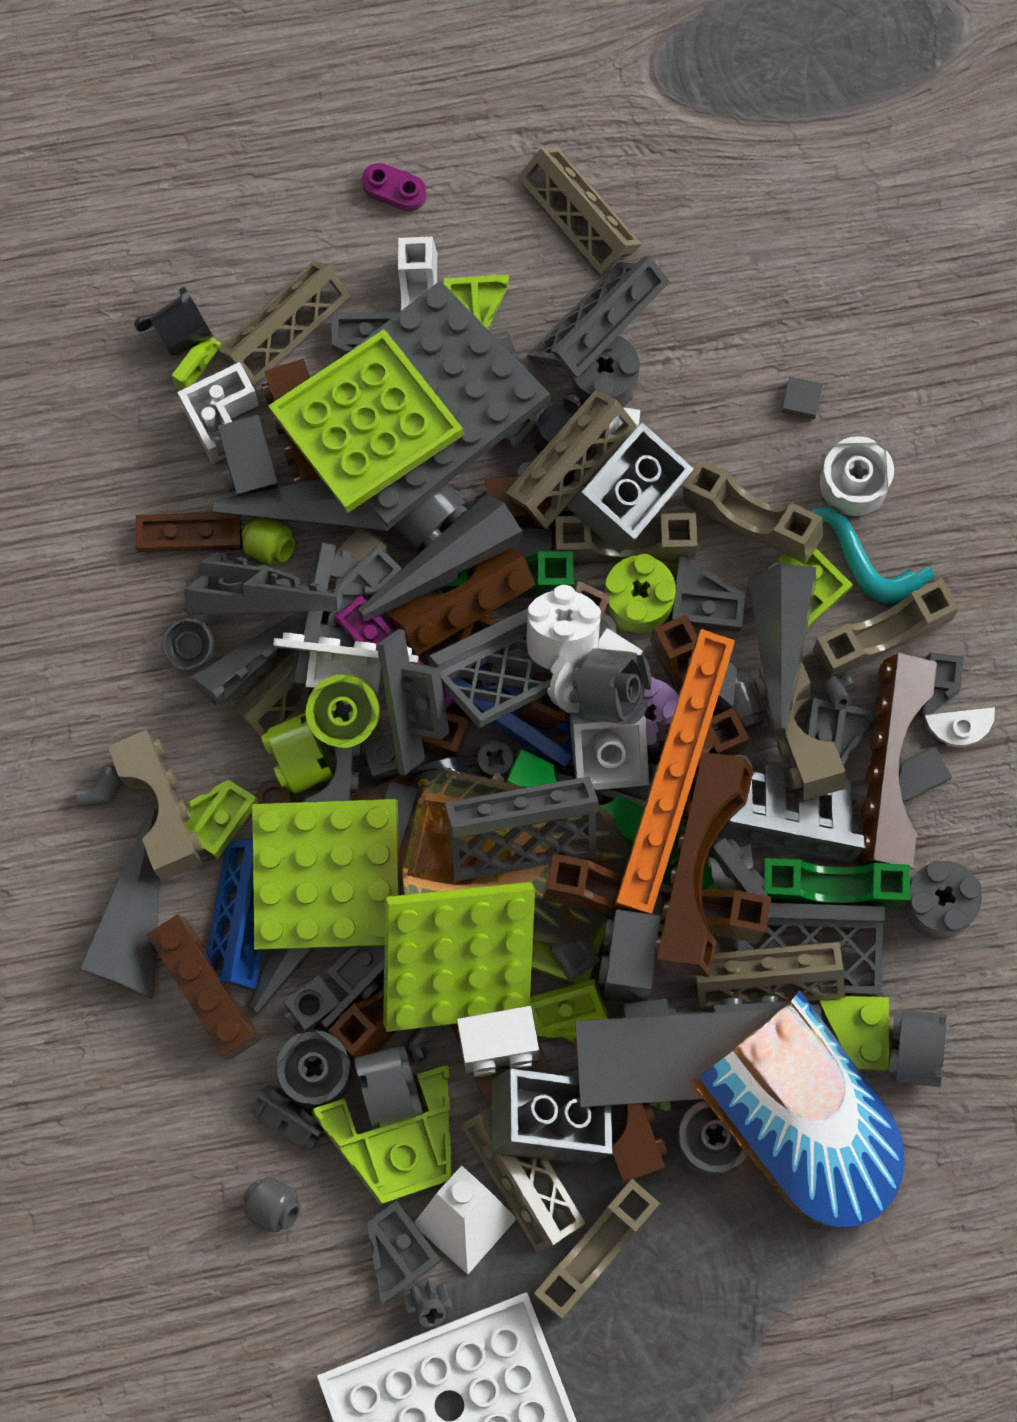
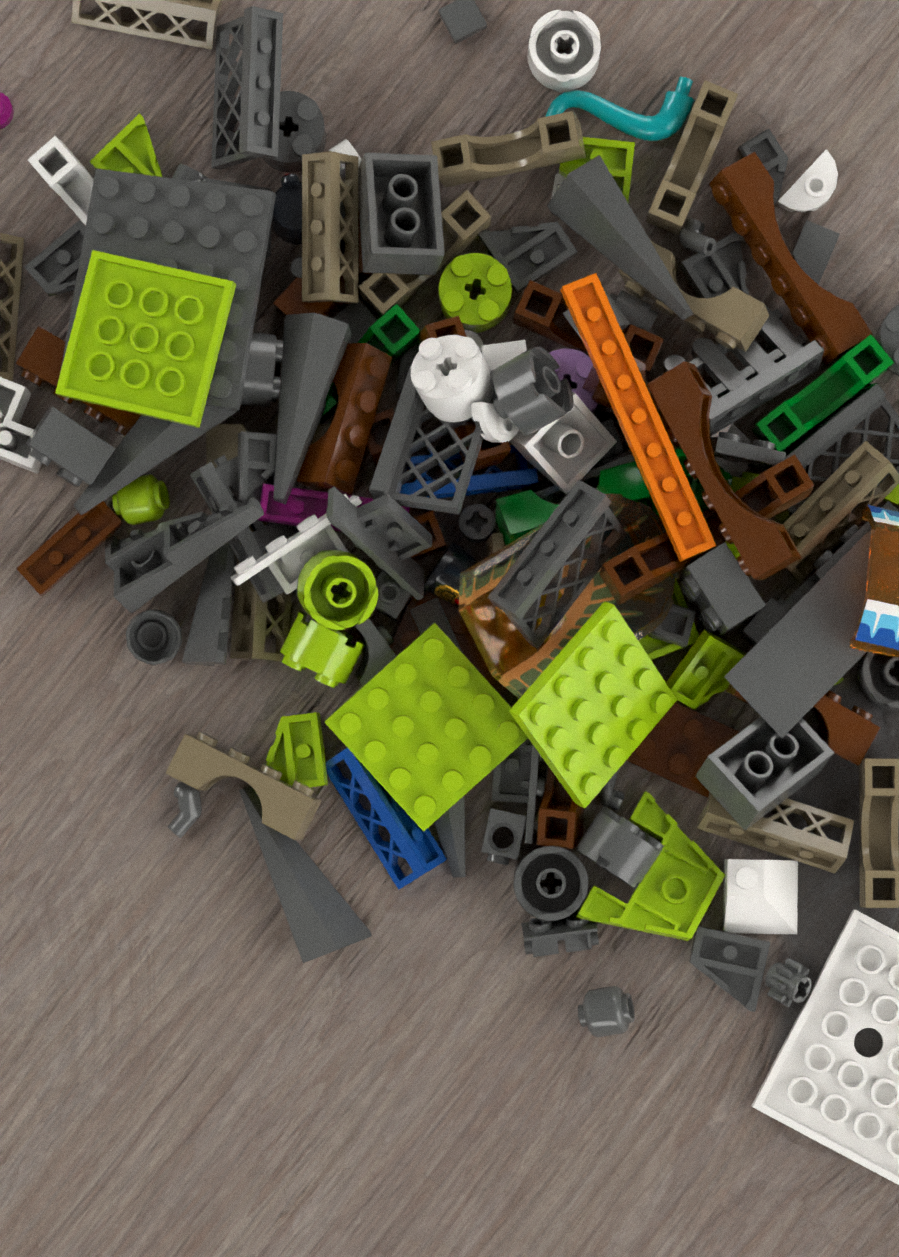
camera: 40 degrees left, 10 degrees up
reddish brown arch [147,914,262,1059] -> none
reddish brown tile [256,780,293,804] -> none
white piece [457,1006,539,1077] -> none

